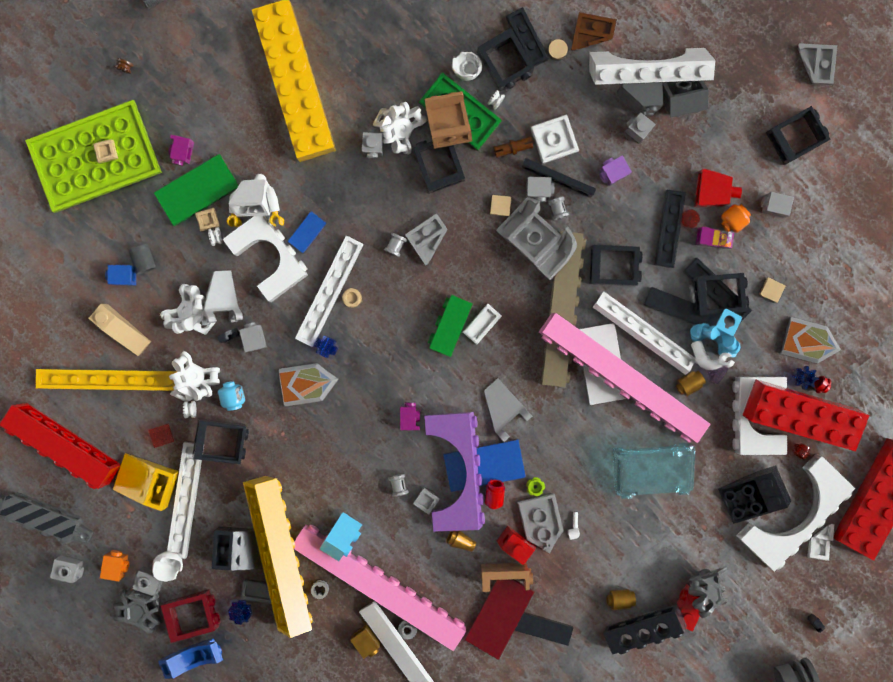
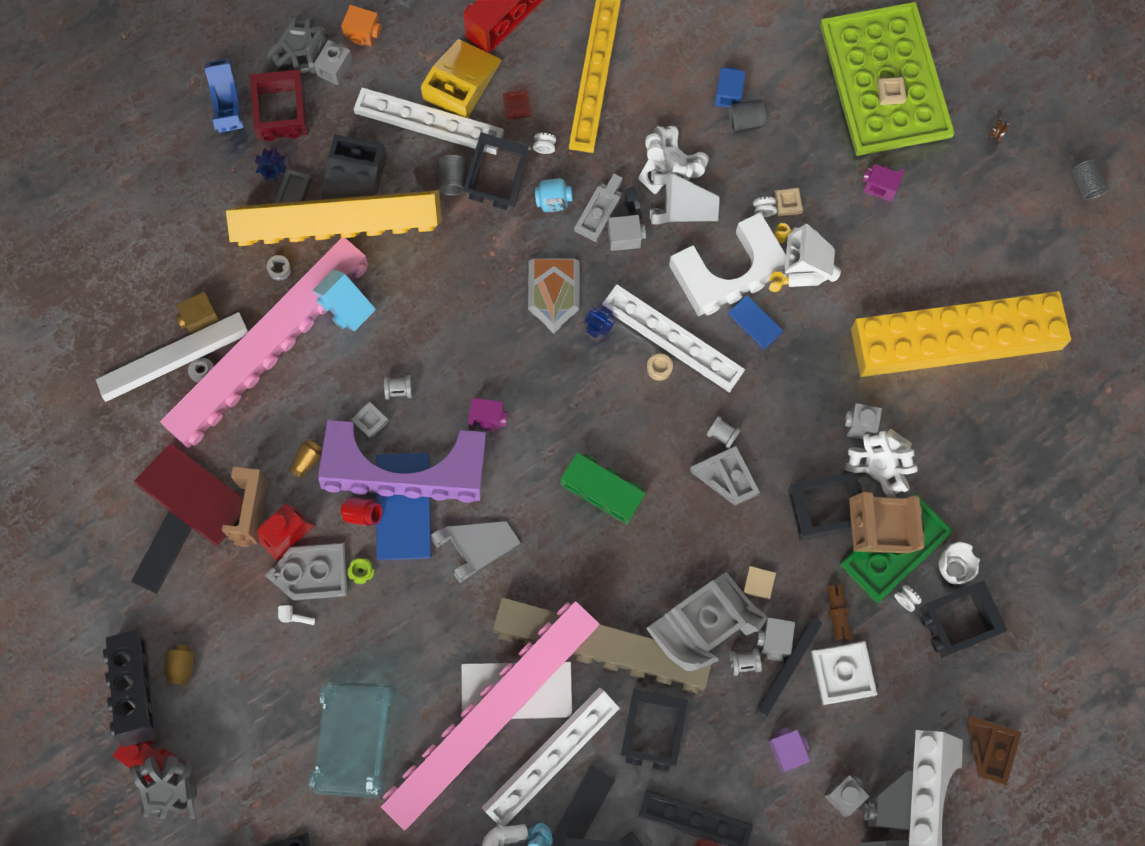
camera: 100 degrees right, 15 degrees down
tan slope [88,304,151,356] -> none
white hair [152,551,183,582] -> none
green tile [154,154,239,226] -> none
white piece [169,351,220,402] -> none
white tile [463,303,502,344] -> none
black tile [506,7,549,67] -> none
tan tile [548,39,568,60] -> none
pearl gold brick [676,370,706,397] -> none
none -> dark grey piece [438,155,466,195]
none -> light grey hinge [574,174,623,243]

